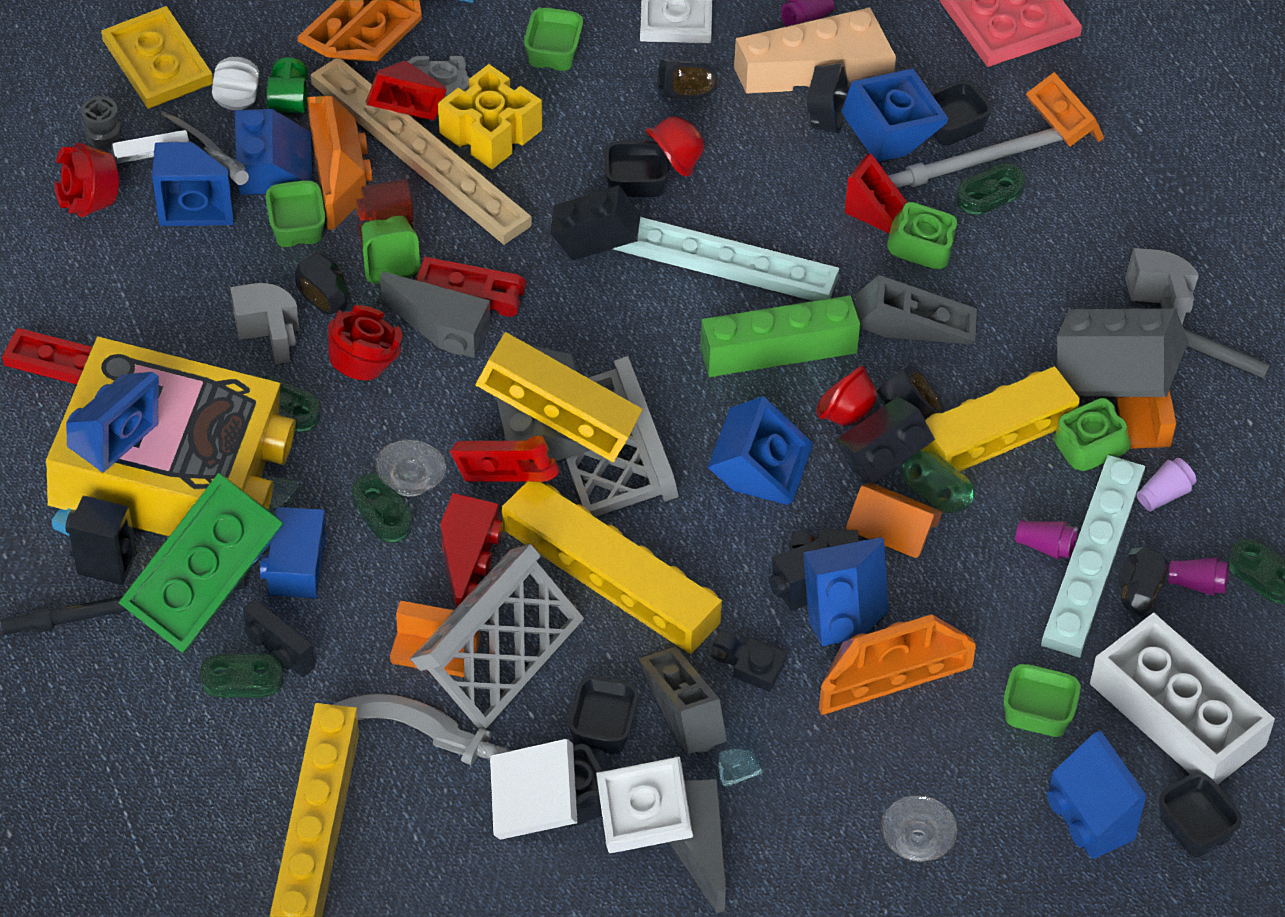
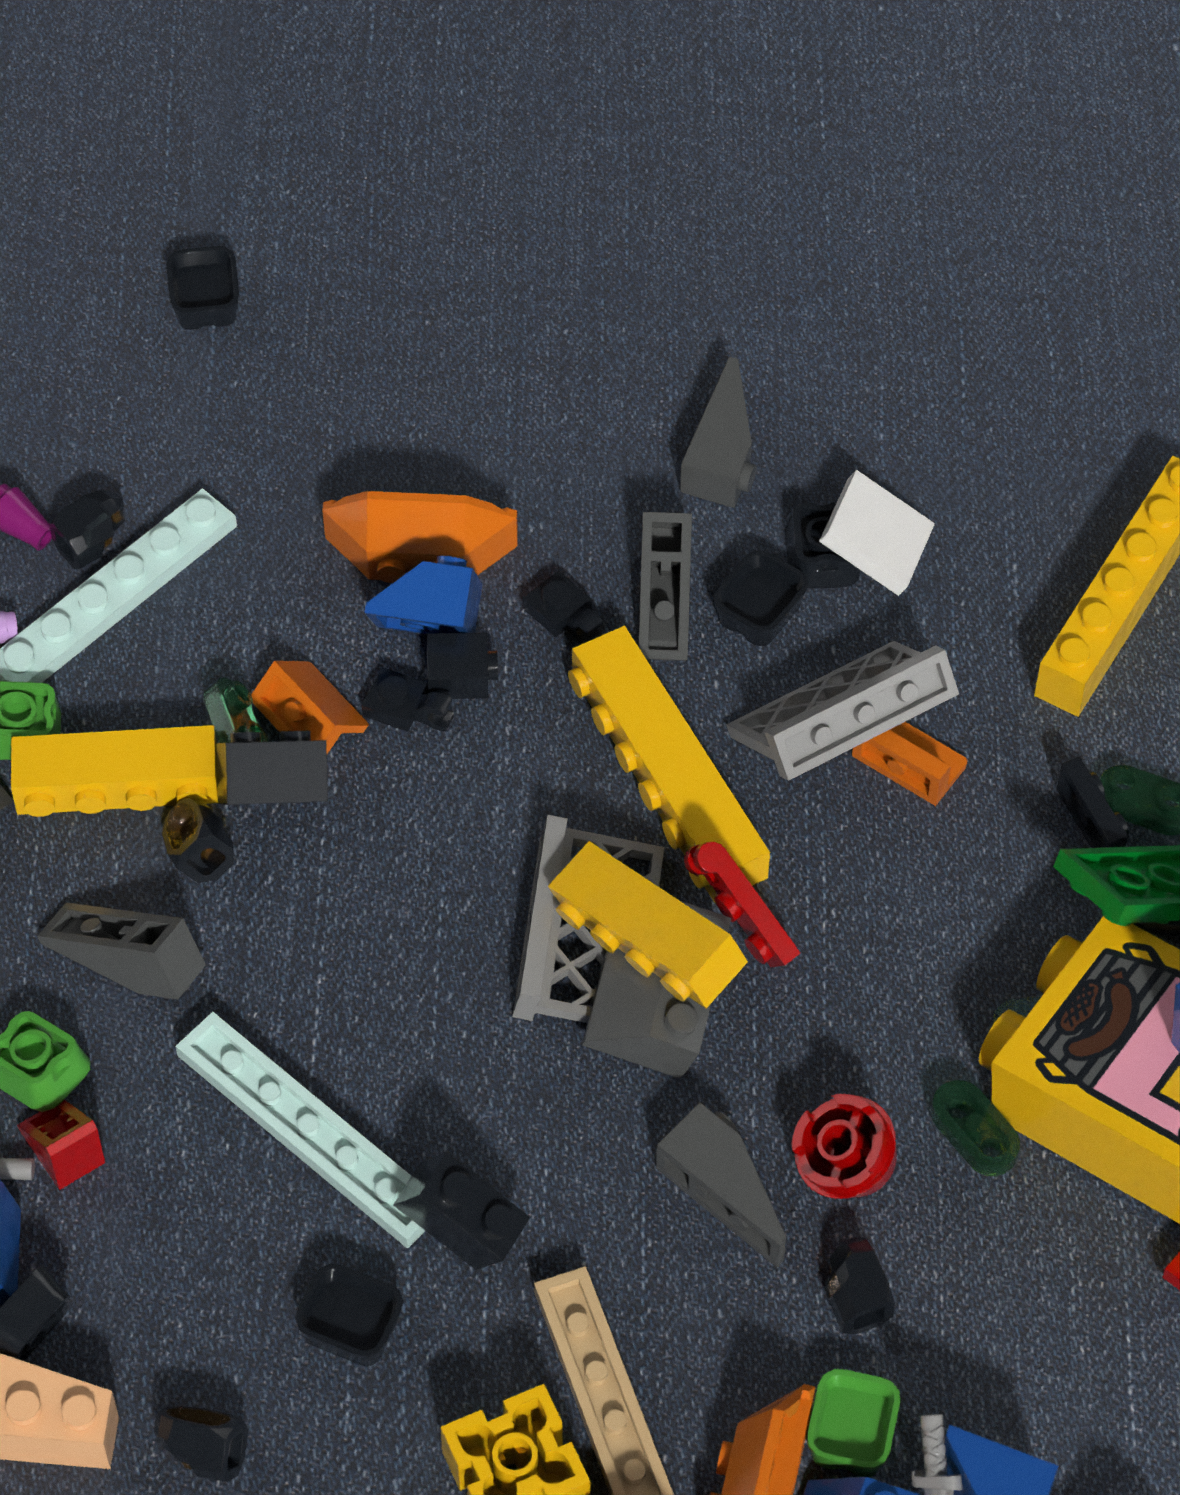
camera: 155 degrees left, 5 degrees up
light grey brick [230,283,299,364] -> none
blue brick [260,507,327,599] -> none
light grey sword [332,694,512,765] -> none
clear green plate [352,473,412,542] -> none
clear red brick [355,179,414,246] -> none
bright green piece [361,215,420,284] -> none
clear piece [375,440,447,496] -> none
red plate [416,257,527,317] -> none
red slope [440,493,504,609] -> none
white tile [596,757,693,854] -> none
red helmet [644,116,705,177] -> none
bright green brick [700,295,860,377] -> none
blue slope [708,396,813,505] -> none
clear light blue tile [718,749,762,786] -> none
red helmet [816,365,877,426] -> none
clear piece [881,796,958,862] -> none
bright green piece [1003,664,1081,737] -> none
magenta cone [1015,520,1077,560] -> none
blue slope [1047,730,1147,859] -> none
white brick [1090,613,1275,785] -> none

